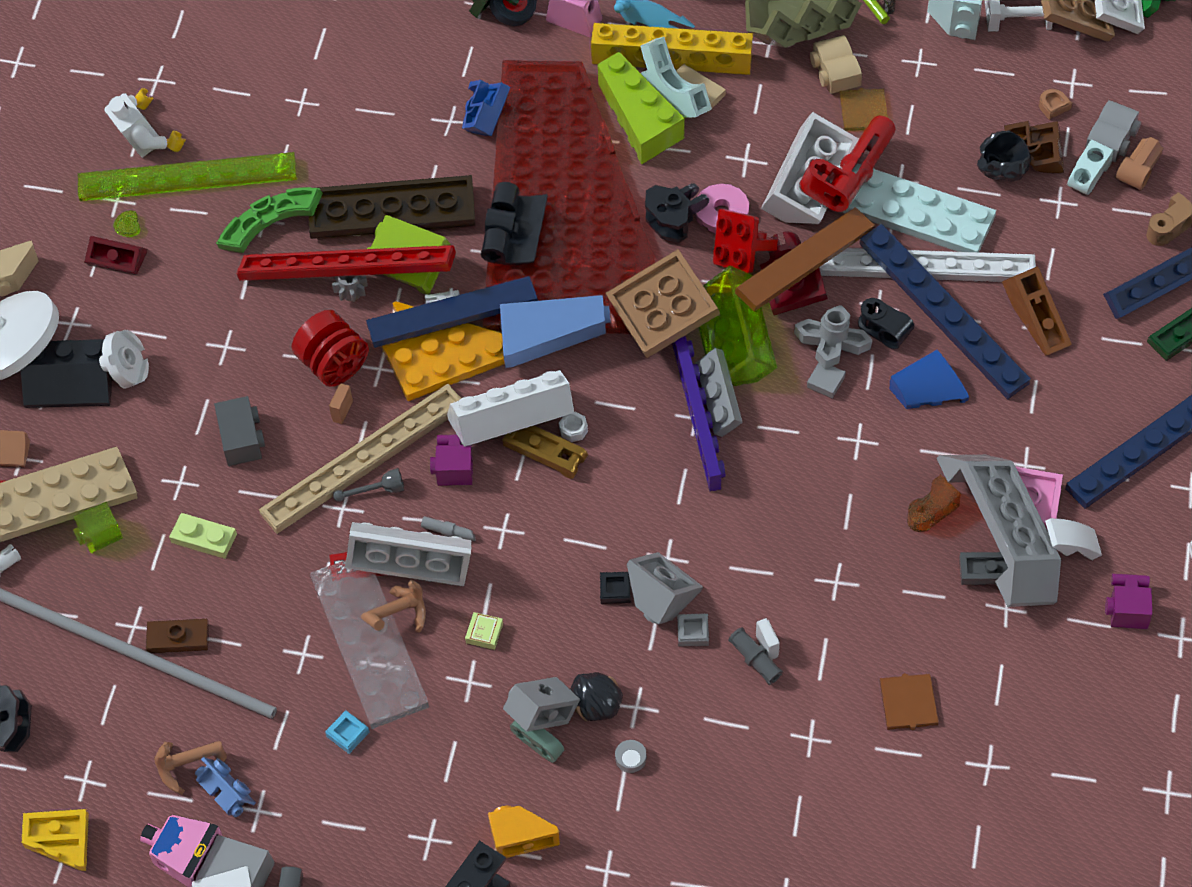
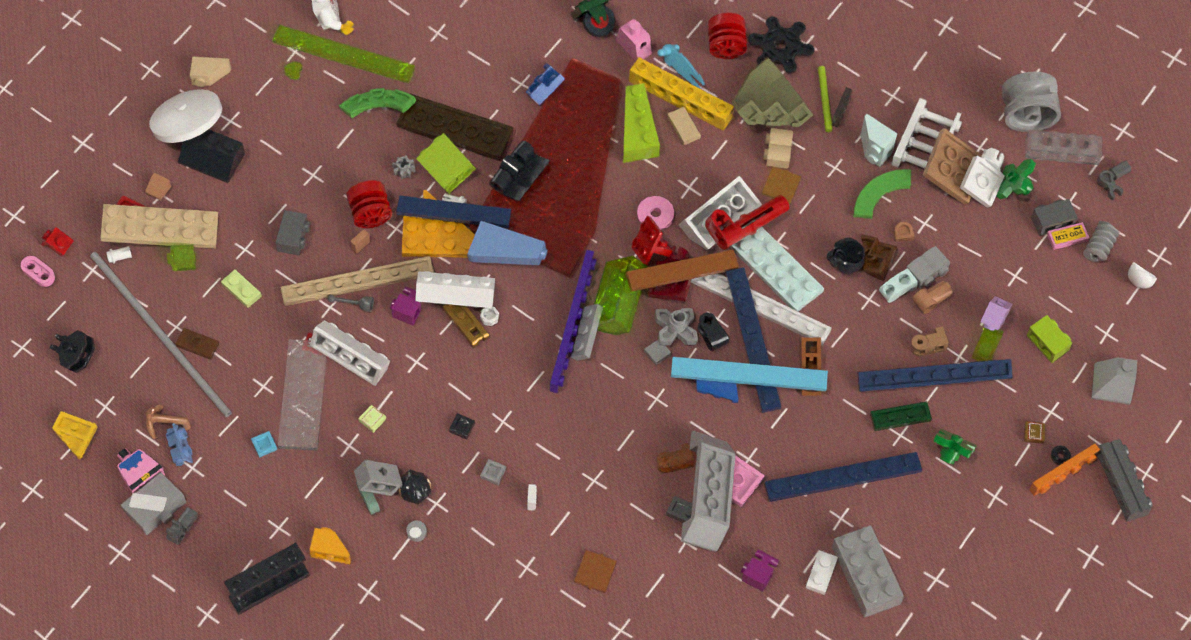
camera: 20 degrees right, 5 degrees up
dark red slope [84,236,147,274] -> none
white plate [99,330,149,389] -> none
red tile [236,245,456,281] -> none
nougat piece [361,580,426,633] -> none
light grey piece [421,516,476,541] -> none
medium nougat plate [606,249,720,358] -> none
light grey slope [627,552,703,624] -> none
light aqua arch [640,37,712,118] -> none
black hinge [645,183,710,243] -> none
dark grey pin [728,627,783,685] -> none
white slope [1045,518,1102,560] -> none
none -> medium azure tile [671,357,828,391]
none -> bright green tile [853,169,911,218]

